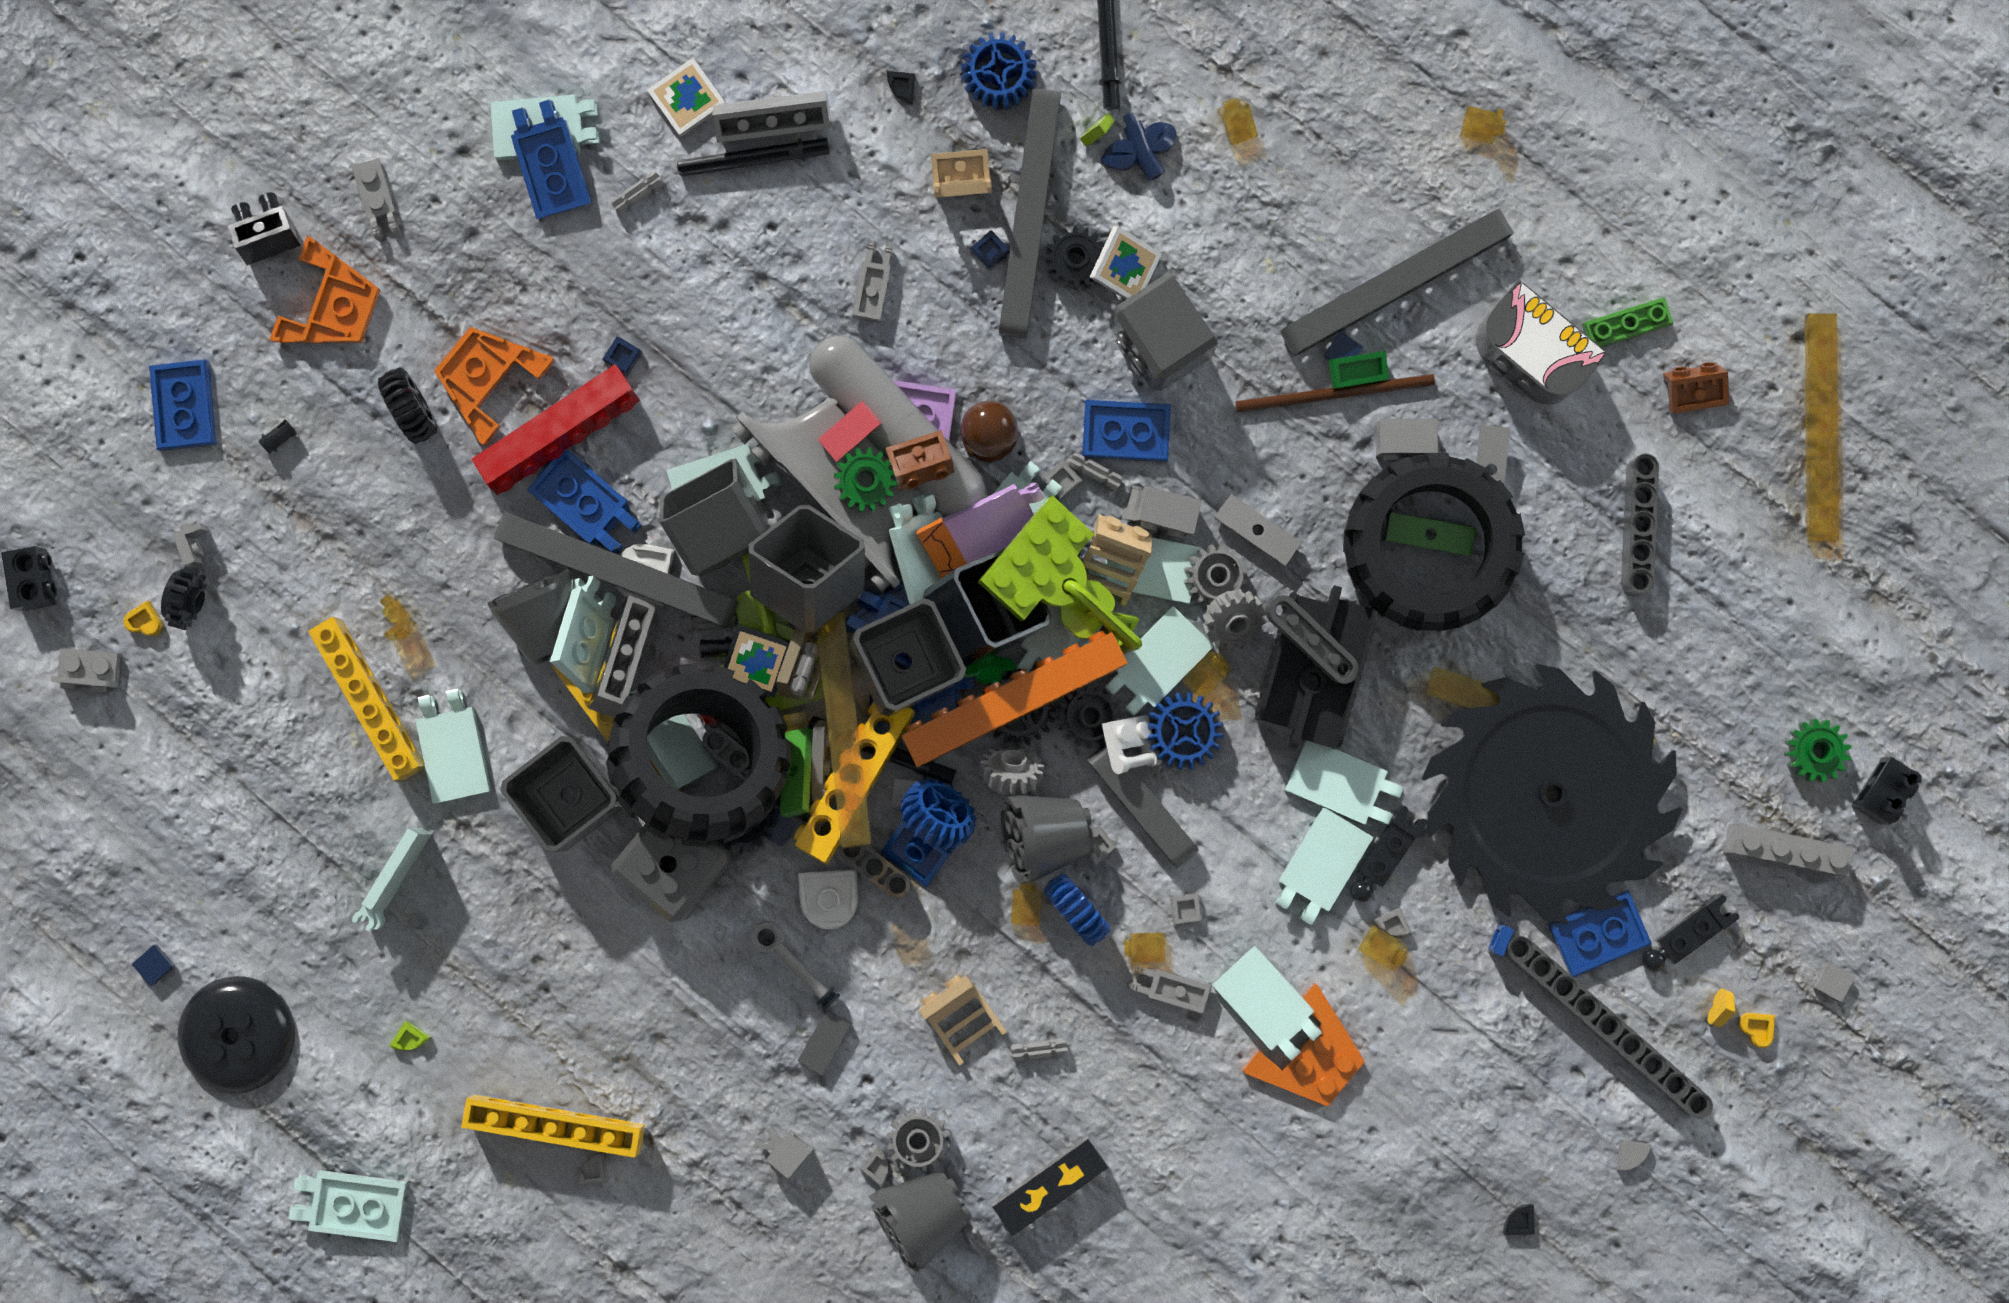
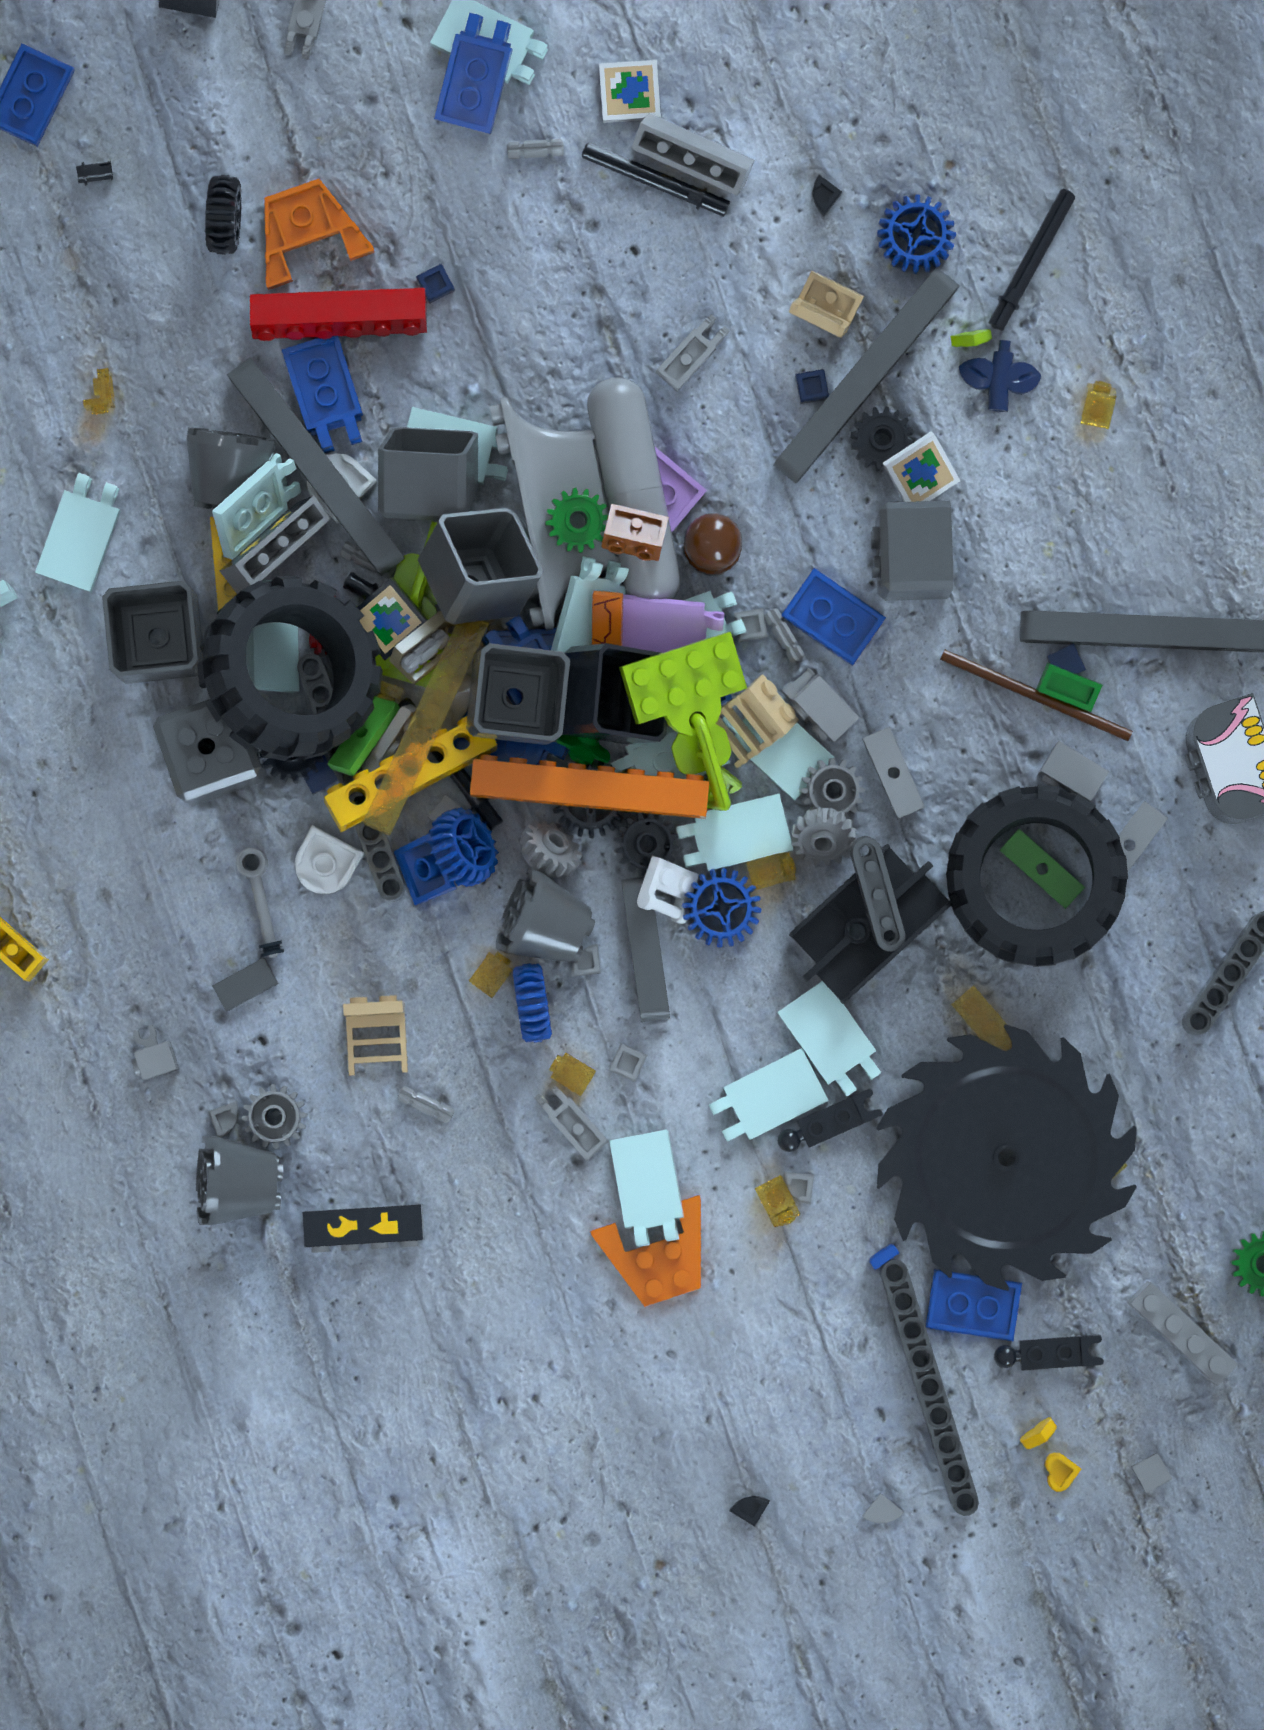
camera: 30 degrees right, 0 degrees up
orange wing [269,236,381,343] -> none
yellow brick [308,616,425,782] -> none
coral tile [818,401,882,462] -> none

